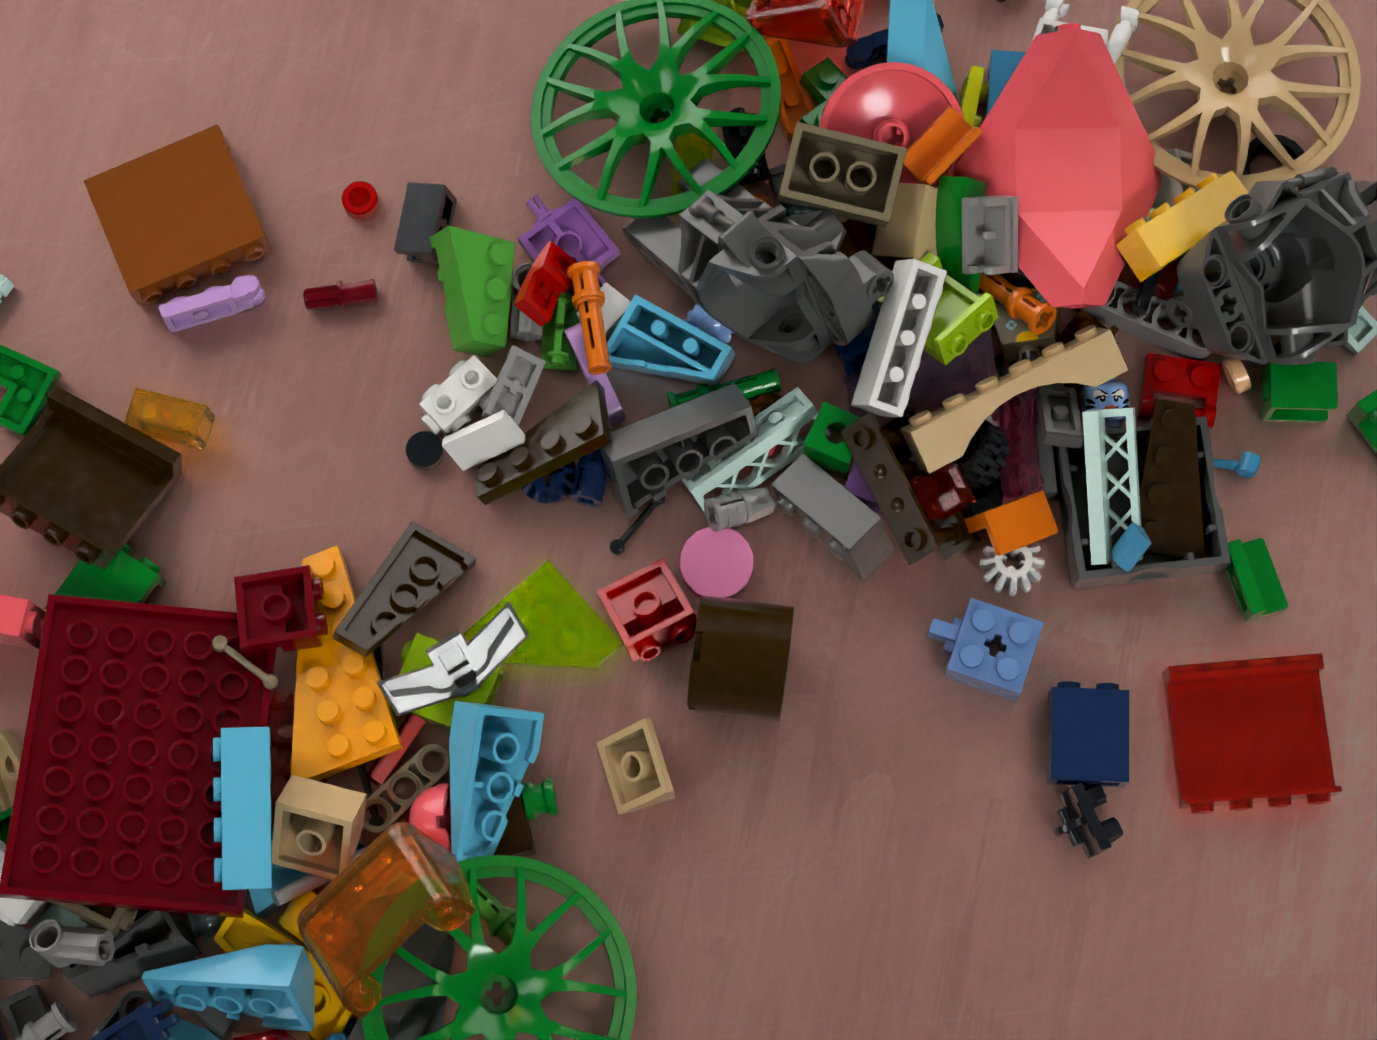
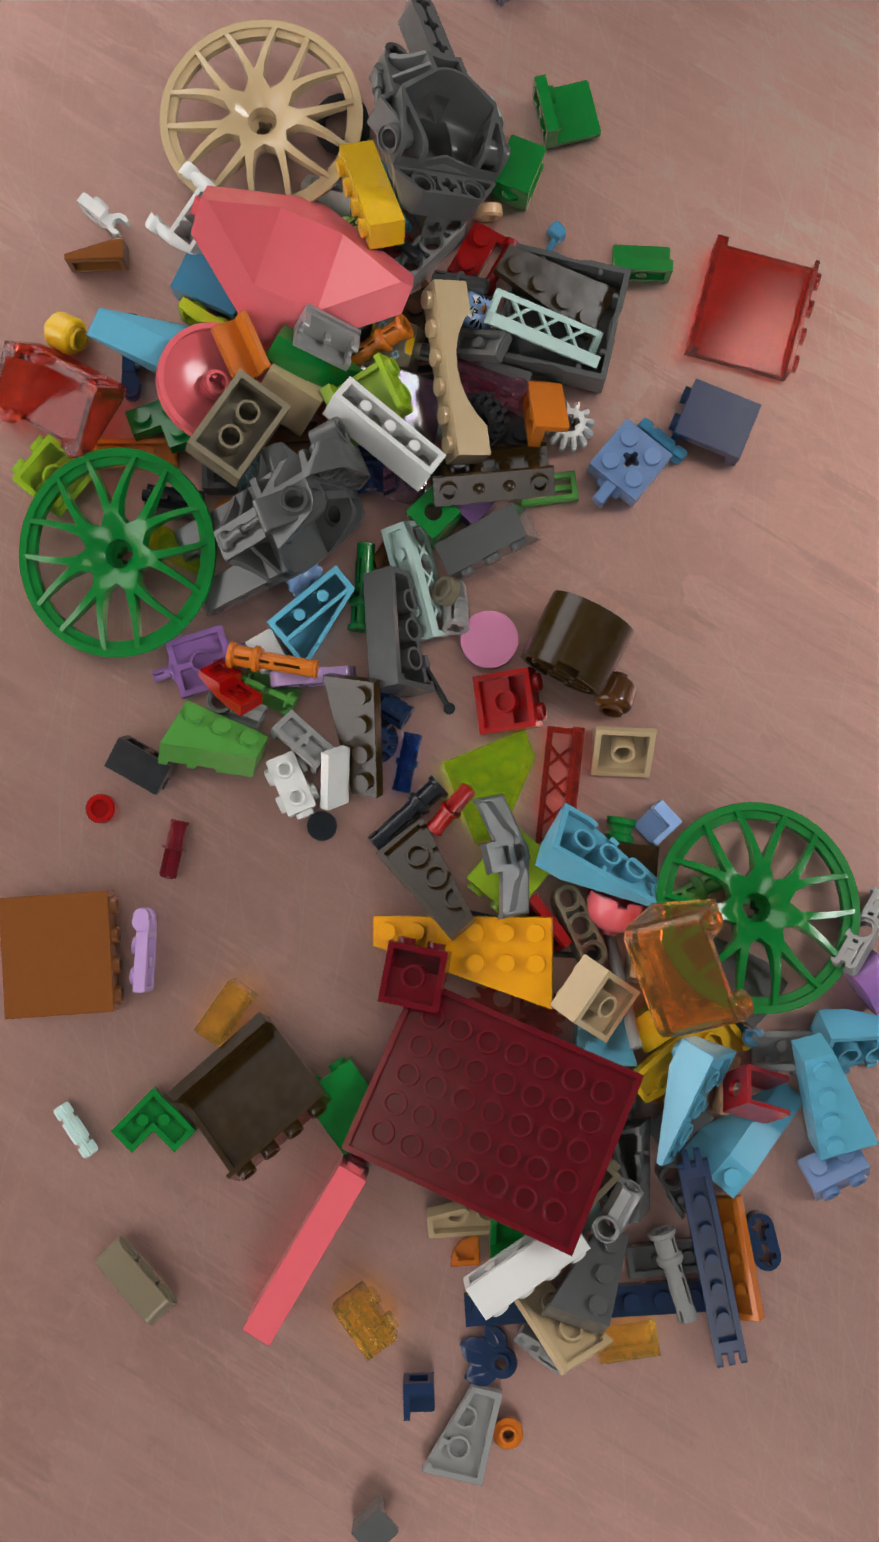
camera: 75 degrees left, 10 degrees up
dark tan hinge [212,635,278,689] -> none
medium azure wedge [213,727,272,890] -> none
clear red panel [910,462,976,520] -> none
black hips [1053,783,1123,859] -> none
dark azure tile [1110,521,1151,572] -> none
none -> black pin [368,775,449,850]
none -> clear blue pin [392,732,423,794]
none -> red axle [427,783,475,836]
none -> dark grey axle [431,270,490,295]
none -> dark tan tile [432,575,460,607]
none -> bright green tile [520,470,579,508]
none -> clear red fence [535,726,585,844]
none -> reddish brown head [594,671,636,718]
none -> light blue panel [634,800,683,846]
none -> dark azure axle [637,418,688,465]

